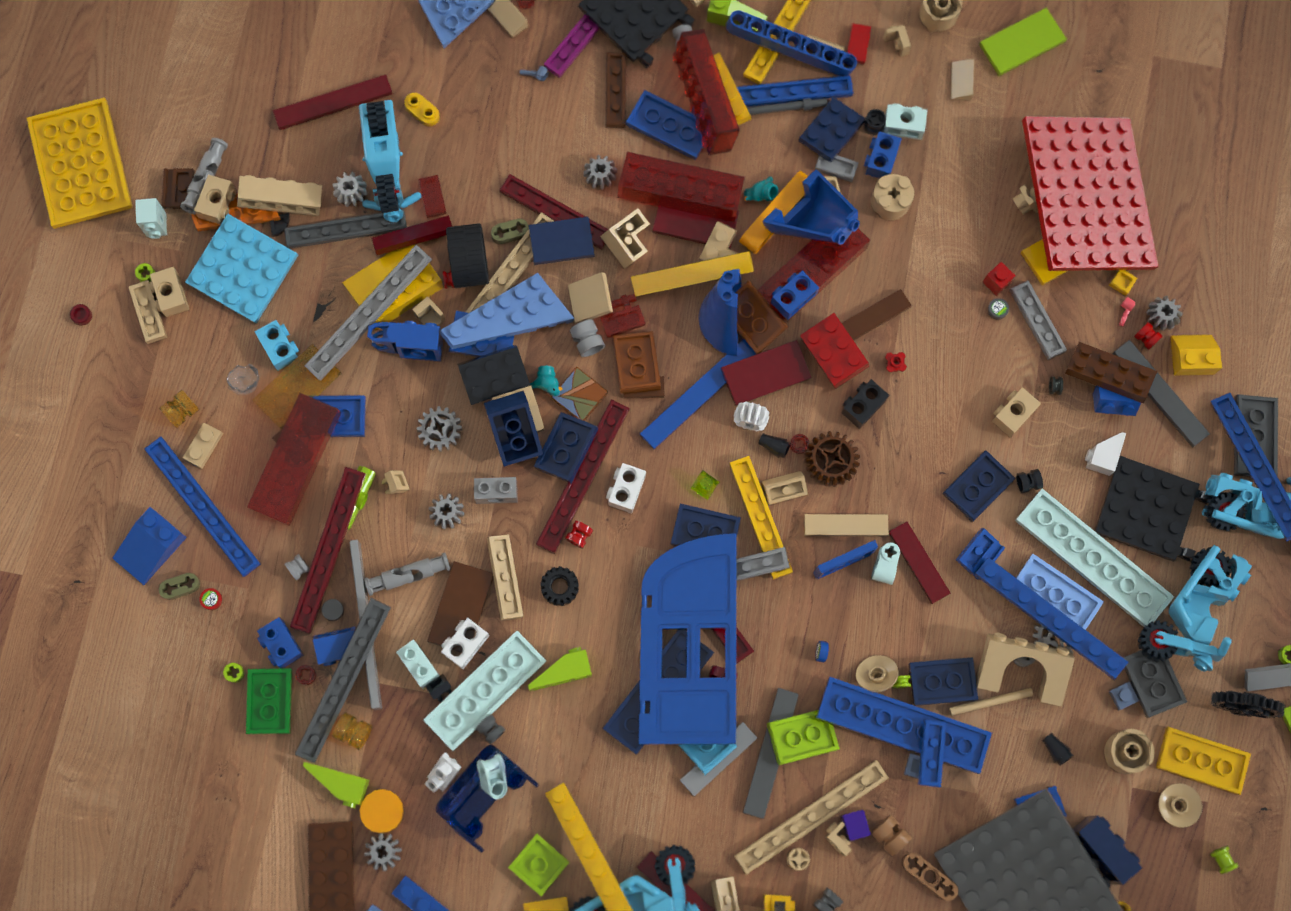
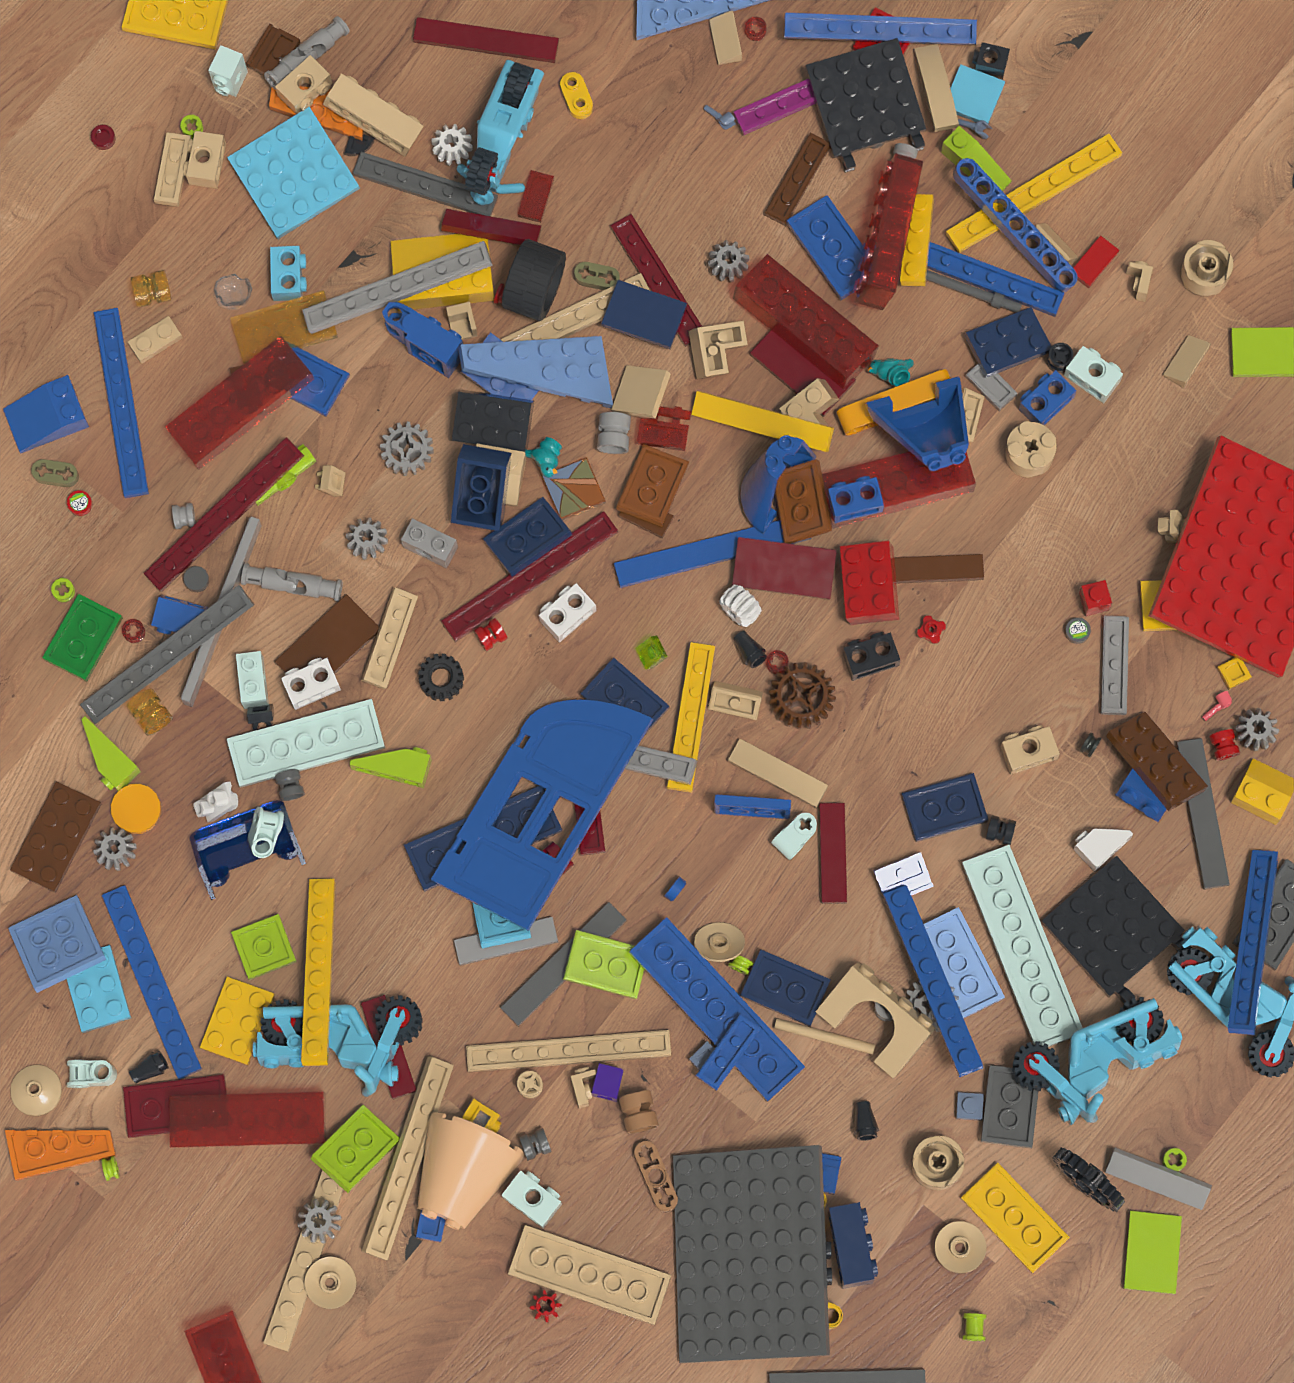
camera: 35 degrees right, 0 degrees up
blue brick [257,617,304,669] -> none

